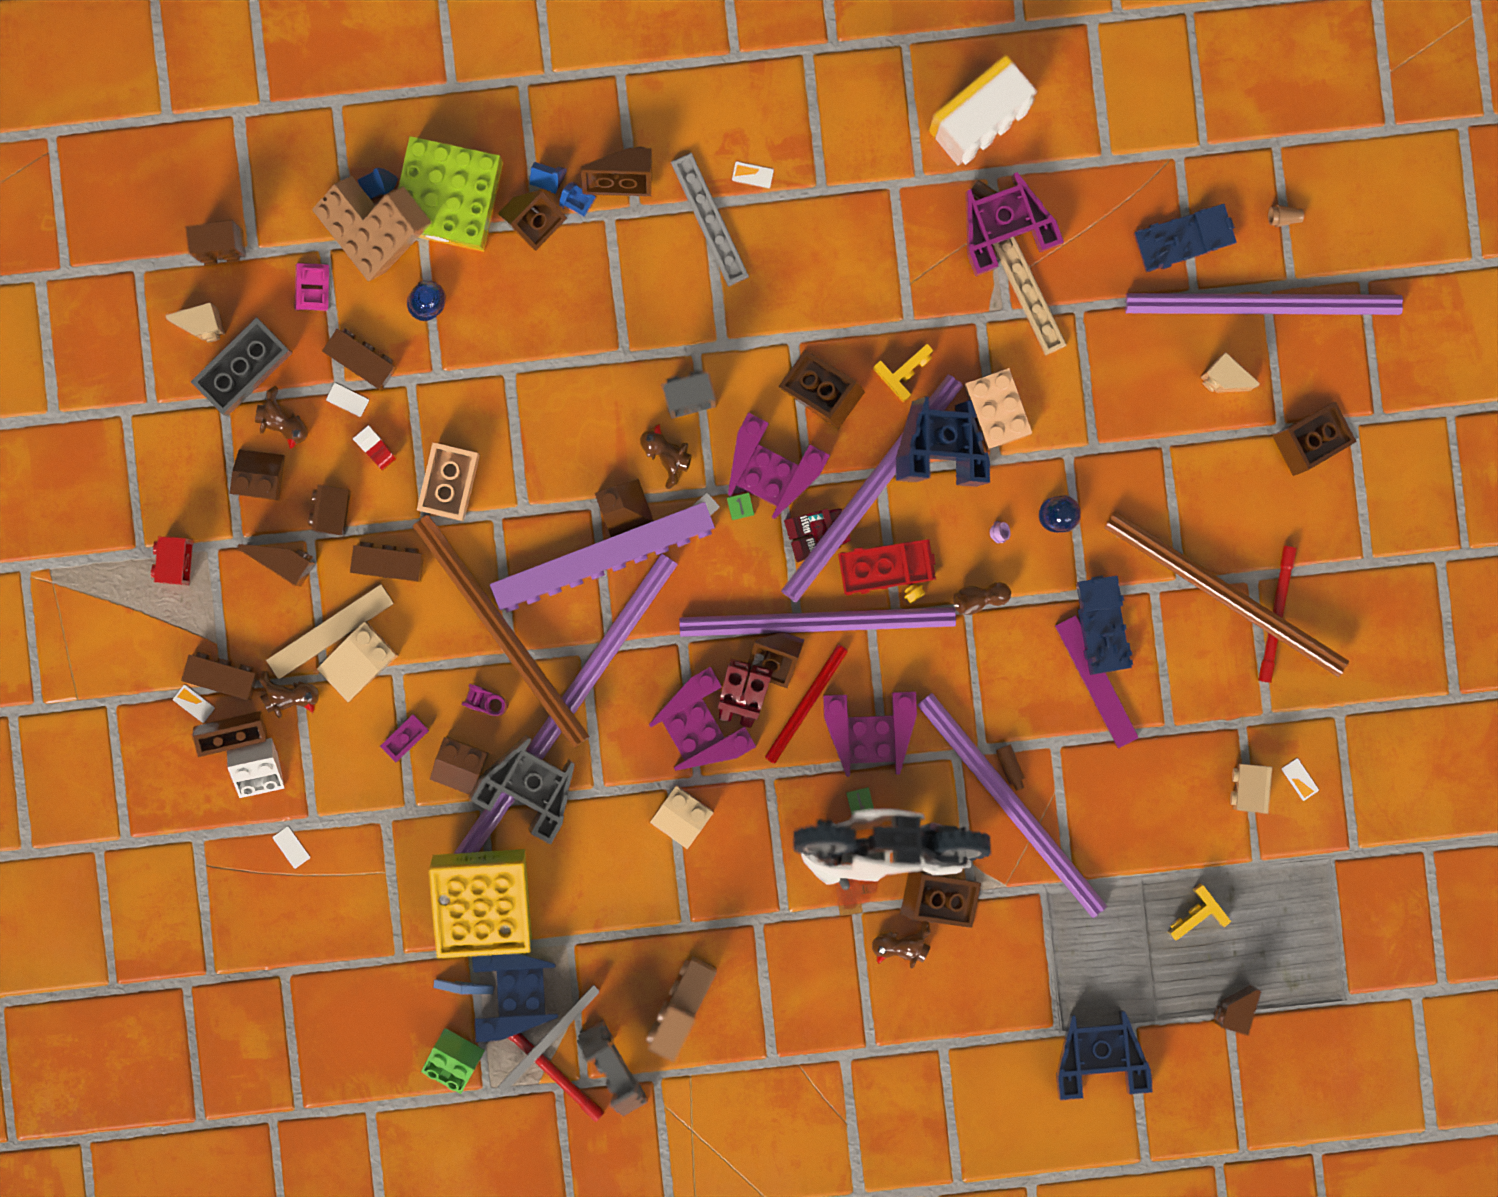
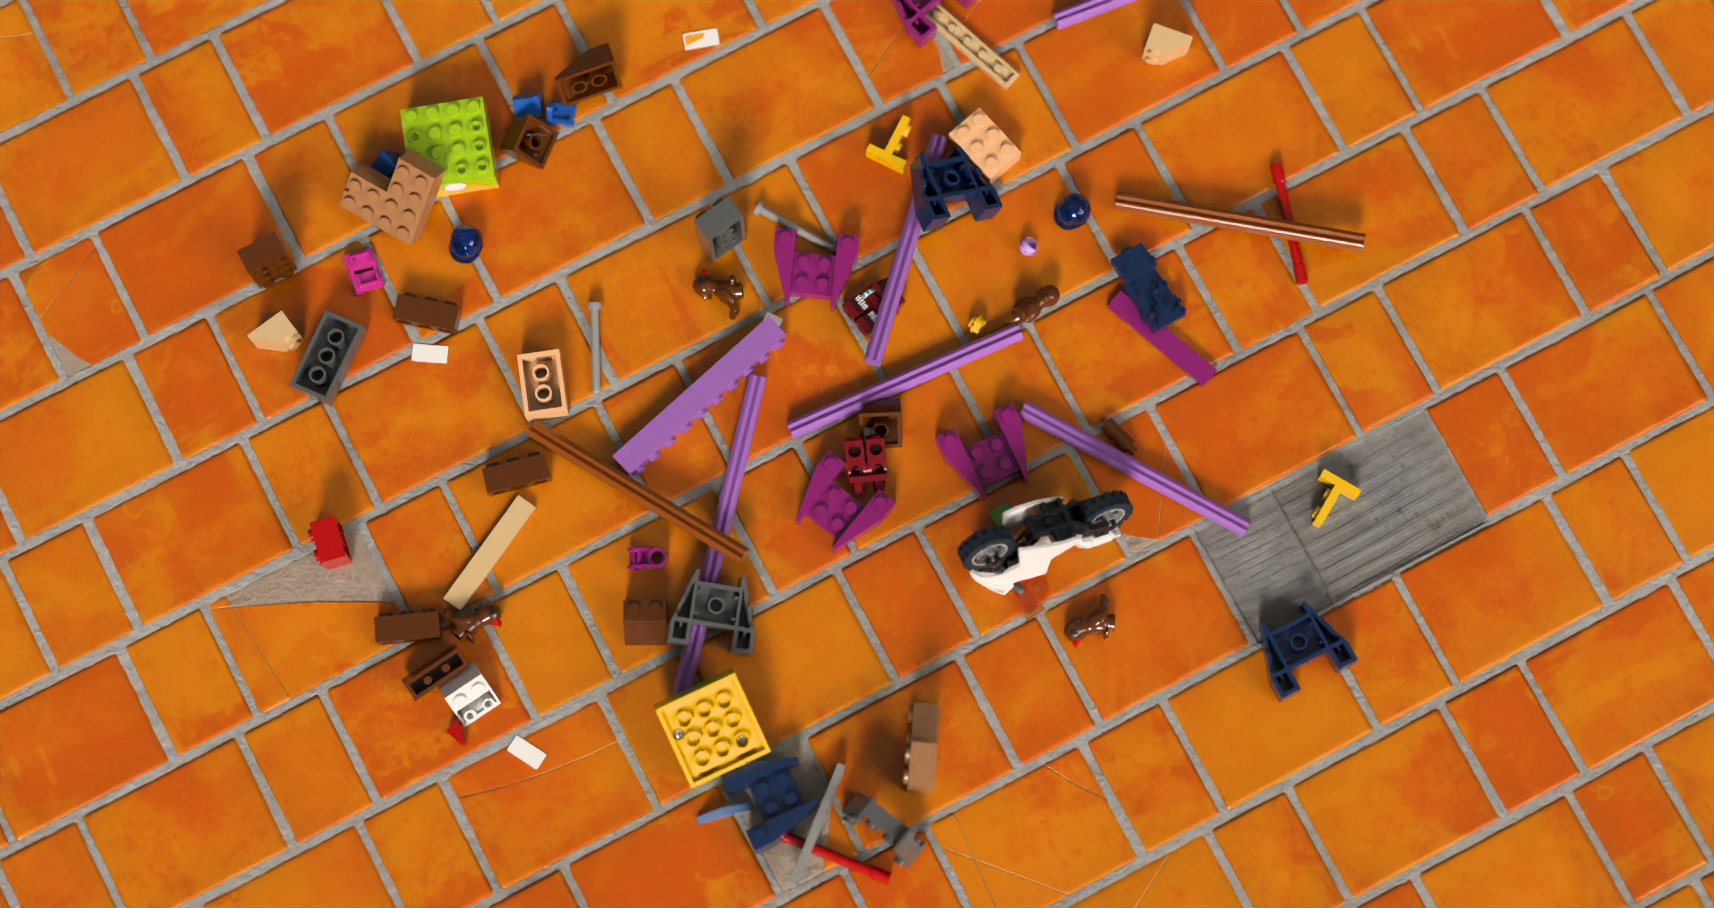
camera: 20 degrees left, 10 degrees down
white sticker [173,685,215,723] -> none
reddish brown slope [229,450,285,501] -> none
reddish brown slope [237,544,316,587] -> none
reddish brown animal [255,386,308,449] -> none
reddish brown slope [309,485,351,536] -> none
tan slope [317,622,399,702] -> none
leg [353,425,396,471] -> none
magenta plate [380,714,430,762] -> none
bright green slope [421,1028,485,1094] -> none
reddish brown slope [595,479,654,538] -> none
tan slope [650,785,714,849] -> none
light grey tile [671,152,749,287] -> none
bright green tile [727,493,754,521] -> none
red axle [765,645,848,764] -> none
reddish brown slope [778,350,865,429] -> none
red piece [838,539,936,596] -> none
reddish brown slope [900,870,981,928] -> none
reddish brown slope [1213,985,1261,1036] -> none
tan slope [1230,763,1272,814] -> none
reddish brown slope [1272,401,1357,476] -> none
white sticker [1282,759,1319,801] -> none
none -> red slope [447,719,467,746]
none -> light grey bar [587,302,602,395]
none -> light grey bar [754,201,837,253]

